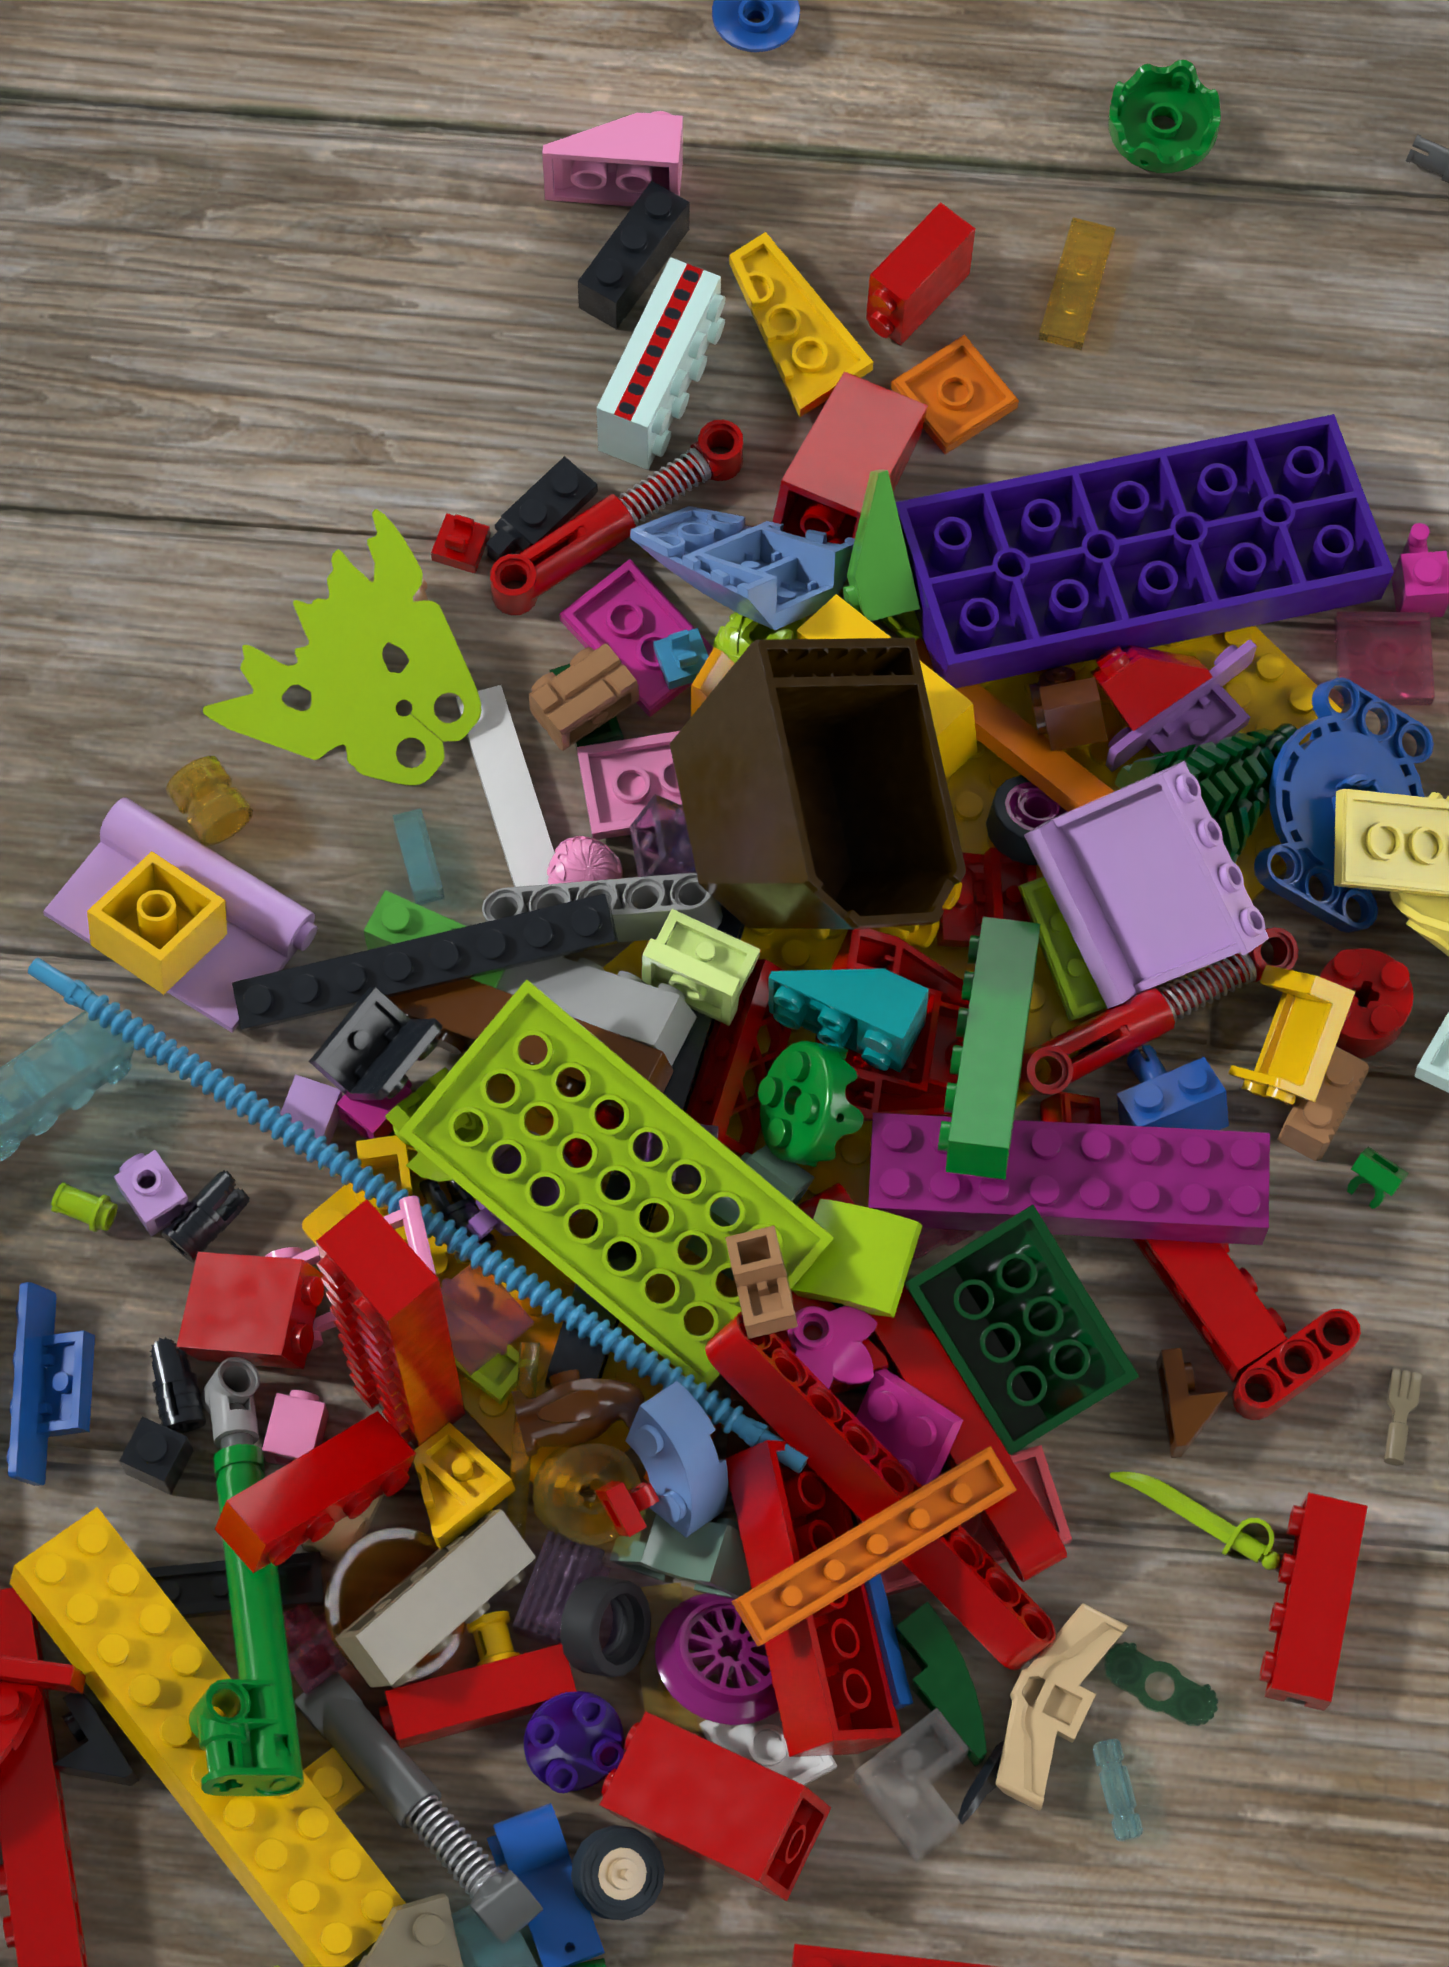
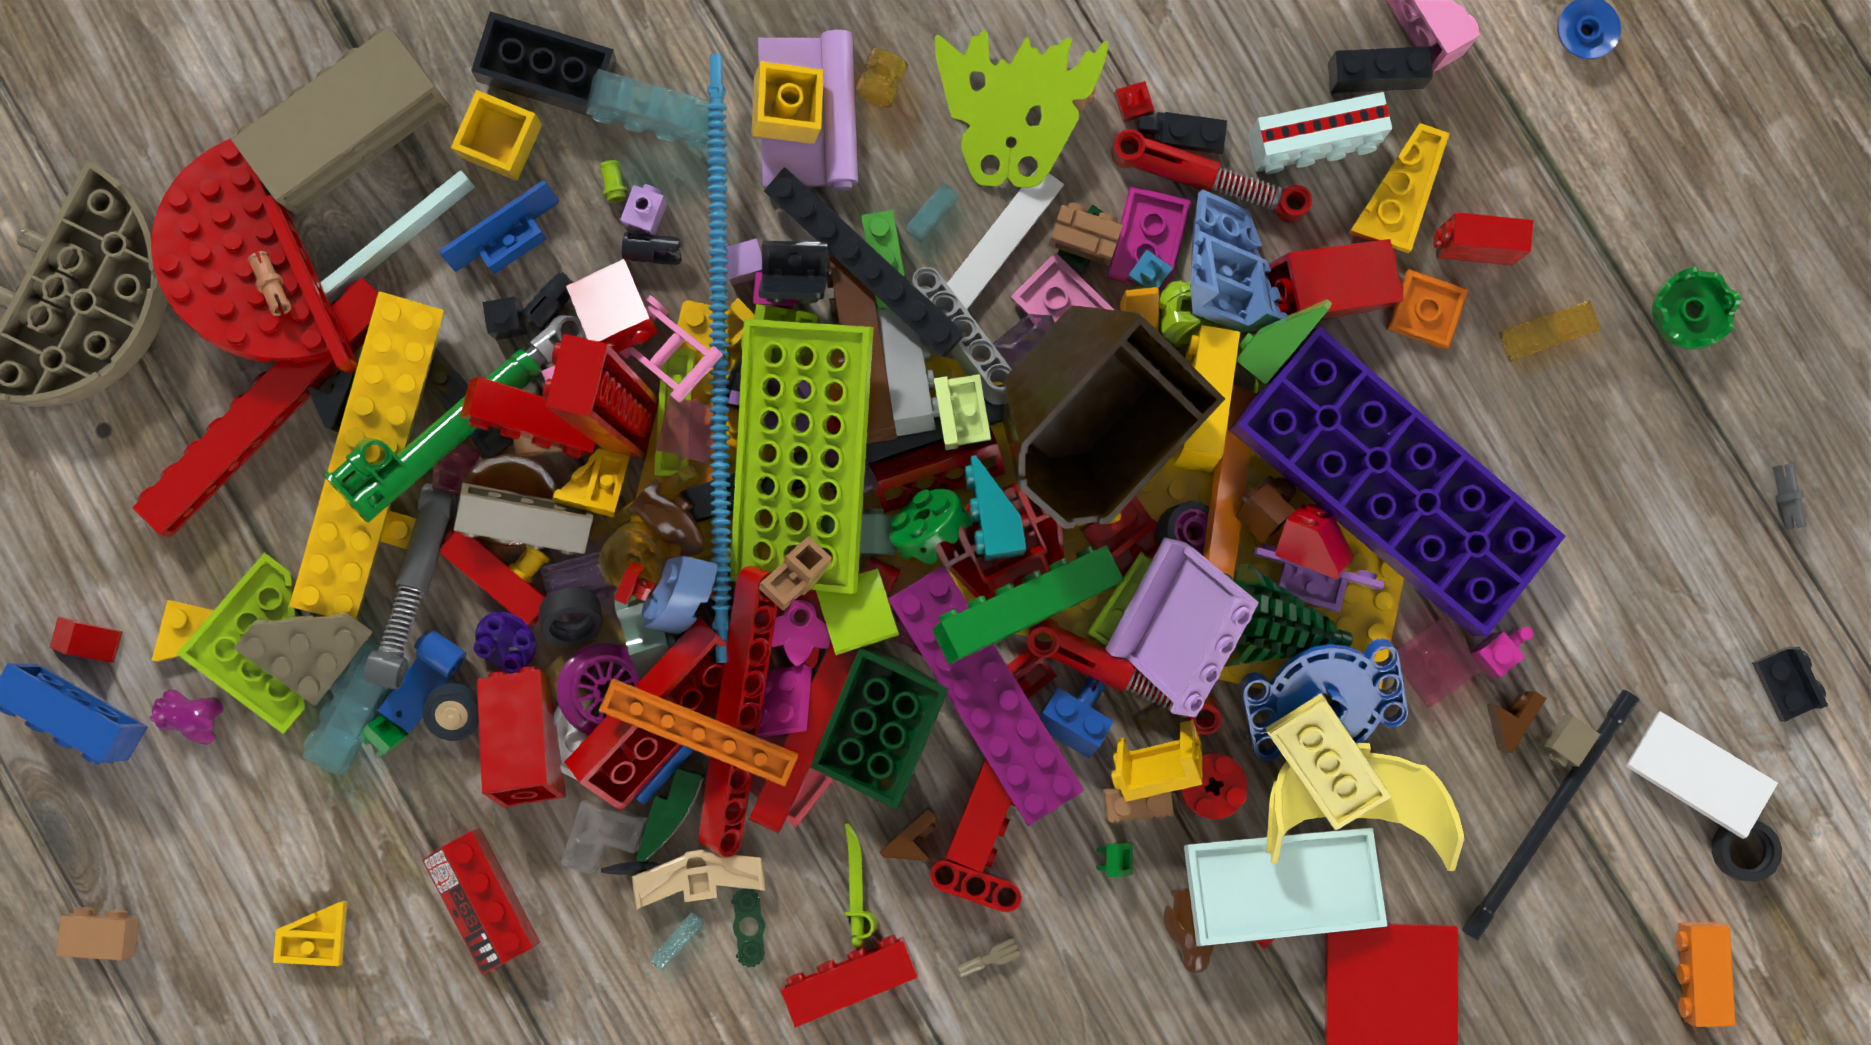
camera: 55 degrees right, 15 degrees up
bright pink hair [547,836,623,884] -> none

